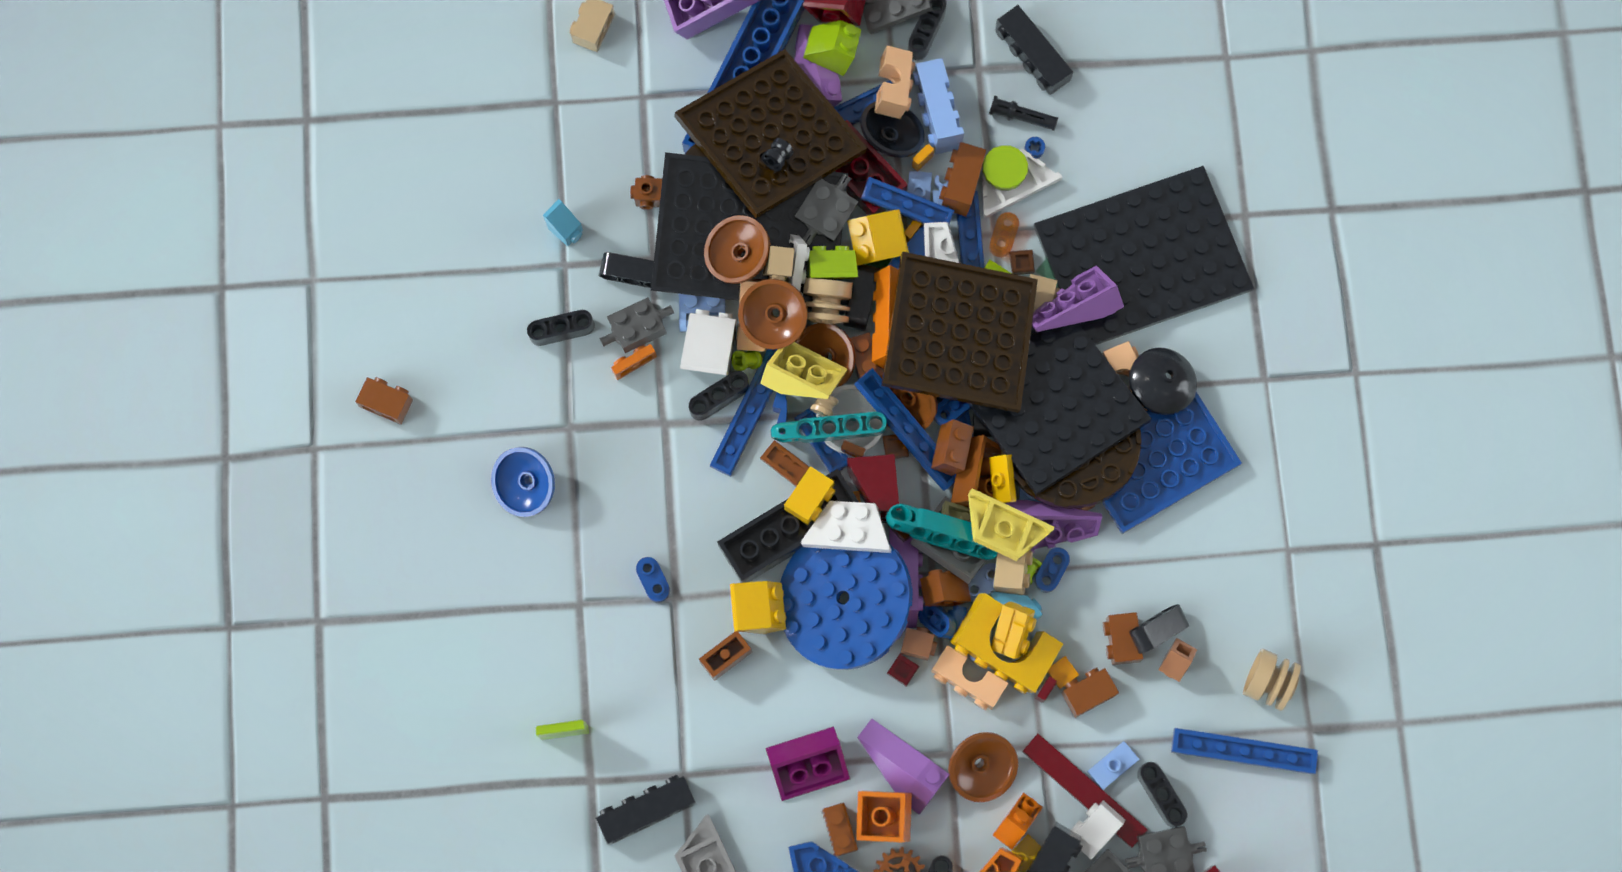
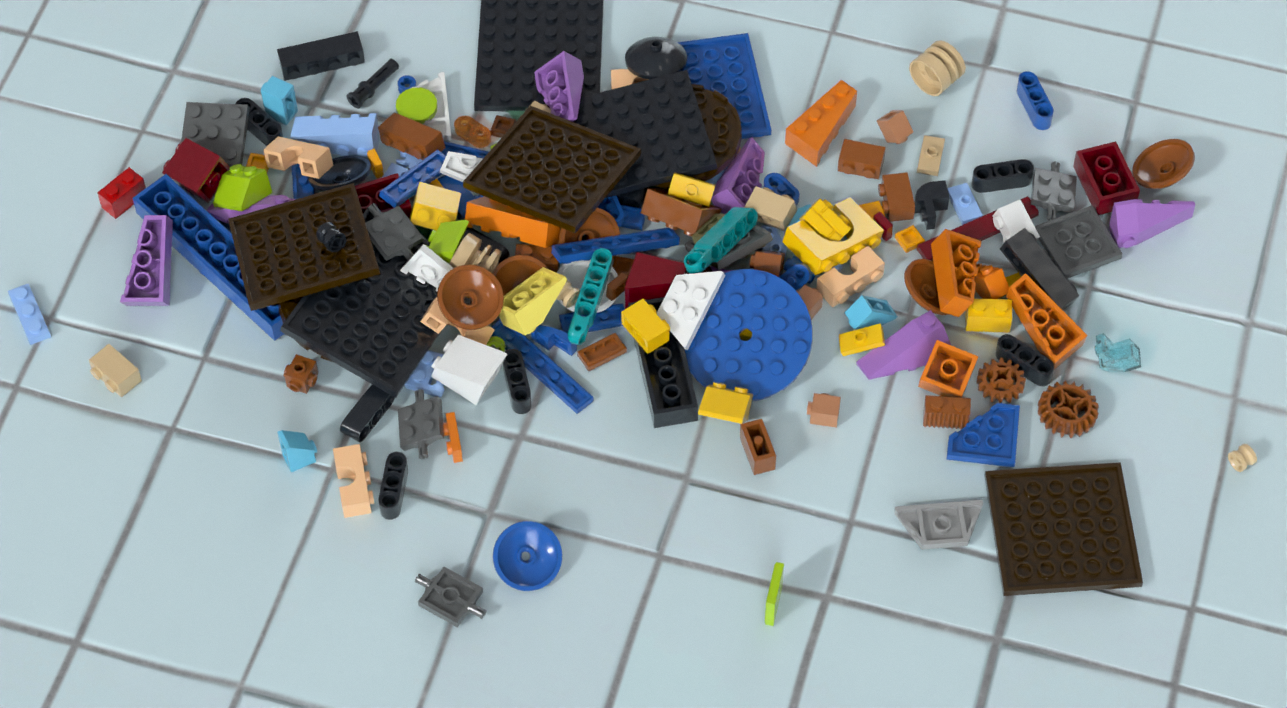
camera: 70 degrees left, 20 degrees down
dark orange brick [355,377,413,425] -> none
black brick [596,775,696,845] -> none
blue plate [636,557,670,602] -> none
dark orange dish [704,215,770,284] -> none
tan brick [763,246,795,281] -> none
magenta slope [765,726,850,801] -> none
dark red tile [887,654,920,687] -> none
dark orange brick [931,419,974,476] -> none
light yellow wing [968,489,1054,561] -> none
black beam [1129,604,1189,654] -> none
blue plate [1171,728,1318,775] -> none
none -> light orange tile [246,152,269,172]
none -> medium azure brick [261,76,298,126]
none -> light nougat arch [333,444,375,518]
none -> dark grey plate [415,567,486,628]
none -> orange wedge [785,80,857,167]
none -> nougat brick [807,393,841,428]
none -> yellow plate [839,323,885,357]
none -> medium azure slope [844,295,898,330]
none -> light orange tile [895,225,925,253]
none -> black brick [914,180,949,230]
none -> tan plate [917,135,945,176]
none -> orange wedge [931,229,981,317]
none -> yellow brick [965,298,1012,333]
none -> blue beam [1016,71,1054,130]

